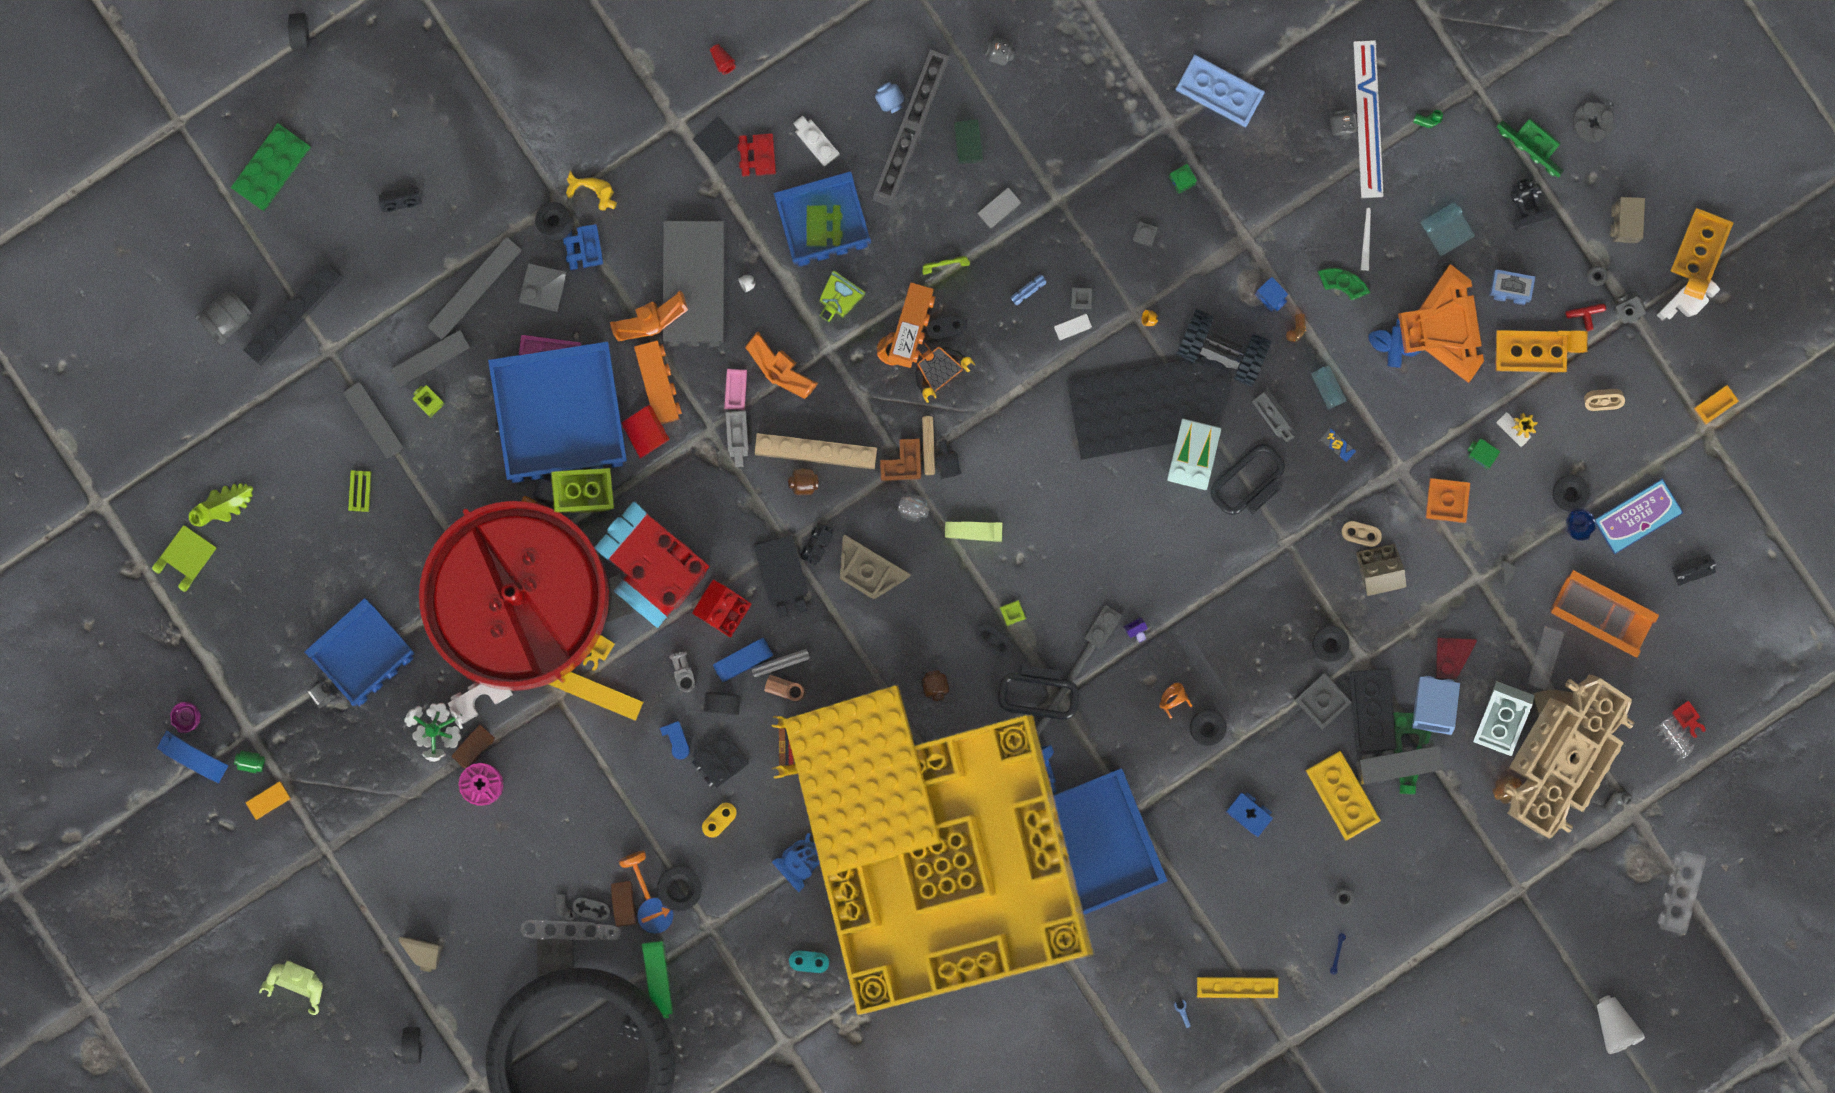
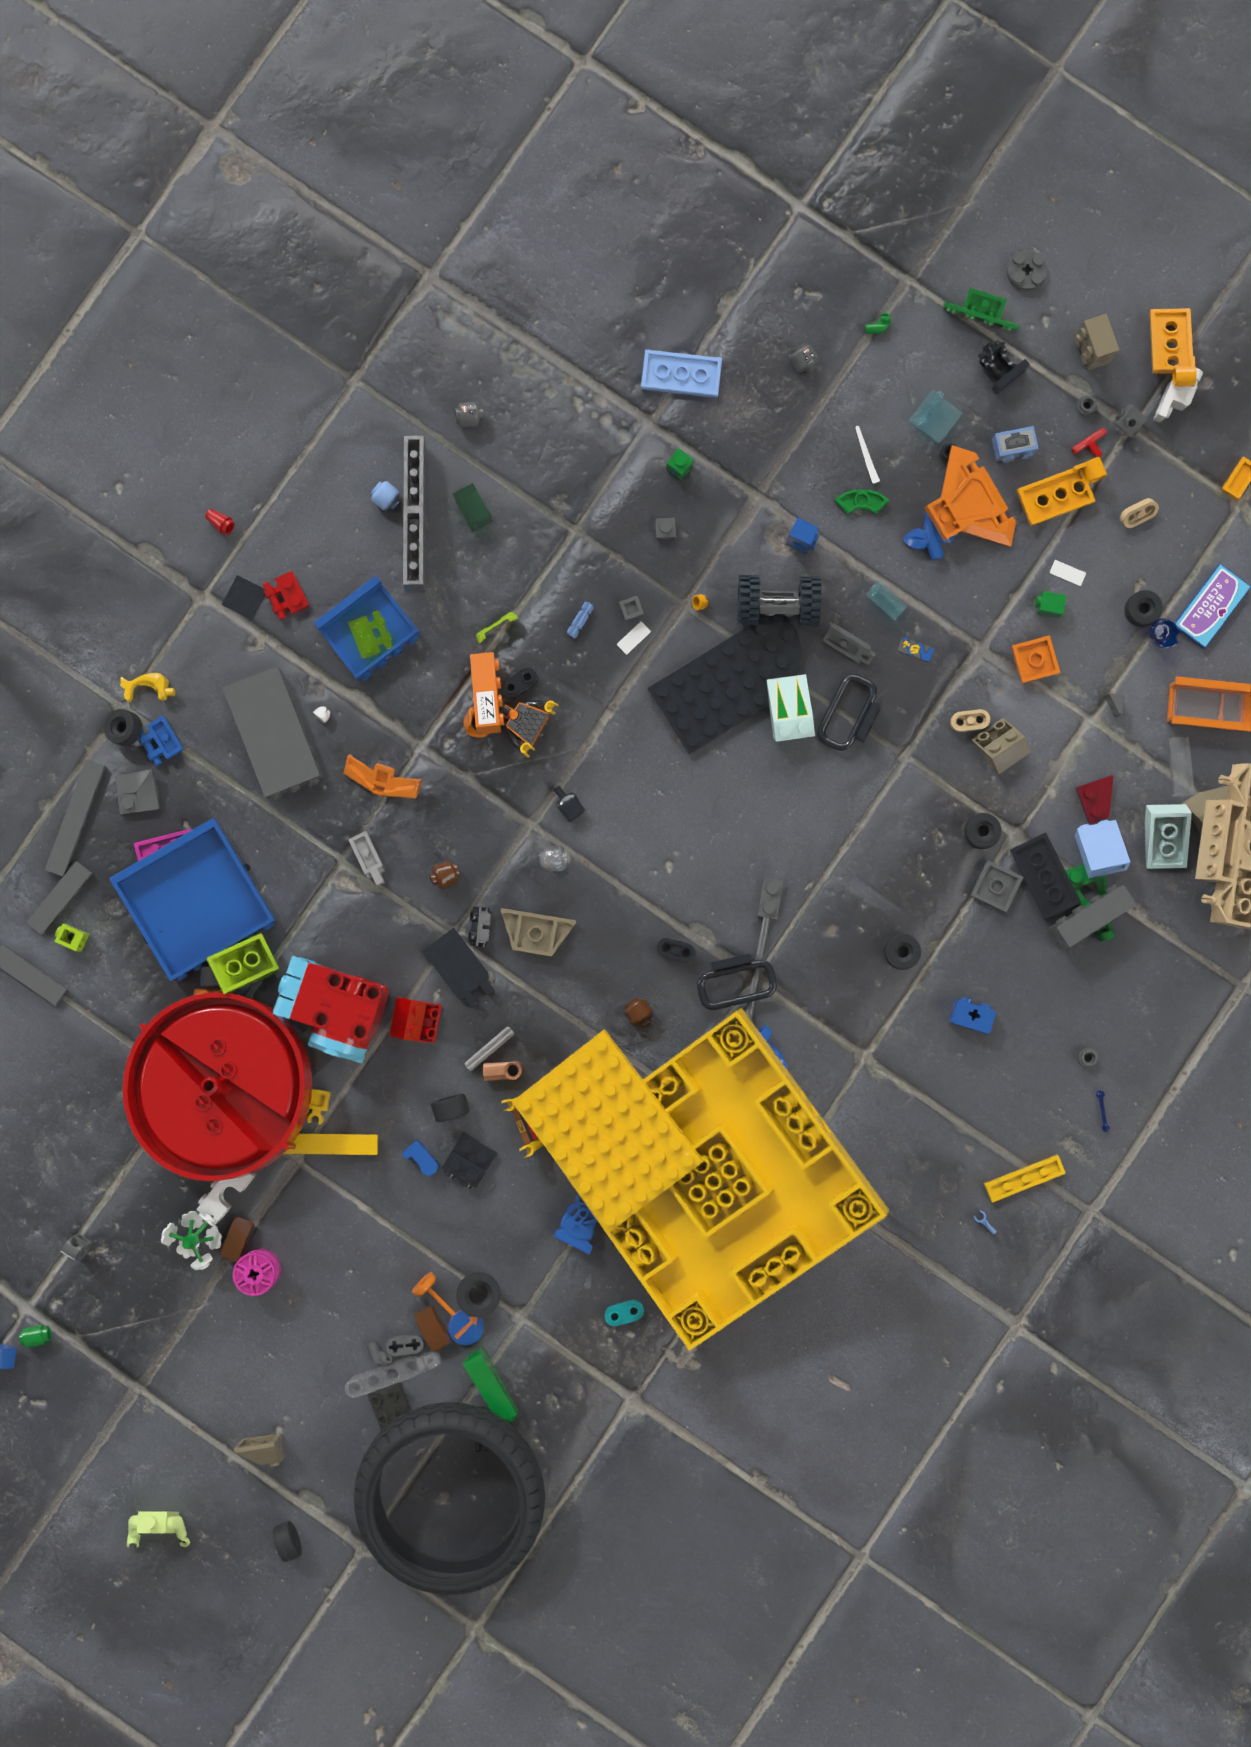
camera: 20 degrees left, 0 degrees up
light orange tile [245,781,291,820] -> none
blue panel [305,598,415,706] -> none
lime tile [348,470,372,512] -> none
orange plate [610,291,688,341] -> none
red tile [621,405,670,458] -> none
orange brick [634,341,682,424] -> none
light grey connector [669,651,696,692] -> none
yellow plate [702,803,737,837] -> none
blue beam [713,638,773,683] -> none
bright pink tile [724,369,747,410] -> none
tan brick [755,433,877,469] -> none
white hinge [793,116,840,167] -> none
lime torso [820,271,865,322] -> none
dark orange plate [880,439,921,481] -> none
tan axle [922,416,935,475] -> none
yellowish green leg [945,522,1002,542] -> none
light grey tile [978,188,1021,229] -> none
lime tile [1000,600,1026,626] -> none
blue panel [1053,768,1167,915] -> none
dark purple tile [1123,617,1148,643] -> none
orange piece [1159,683,1192,719] -> none
clear orange arm [1286,314,1306,343] -> none
yellow tile [1305,751,1381,841] -> none
white sticker [1354,41,1383,198] -> none
clear orange head [1493,775,1522,804] -> none
yellow gear [1511,413,1538,438] -> none

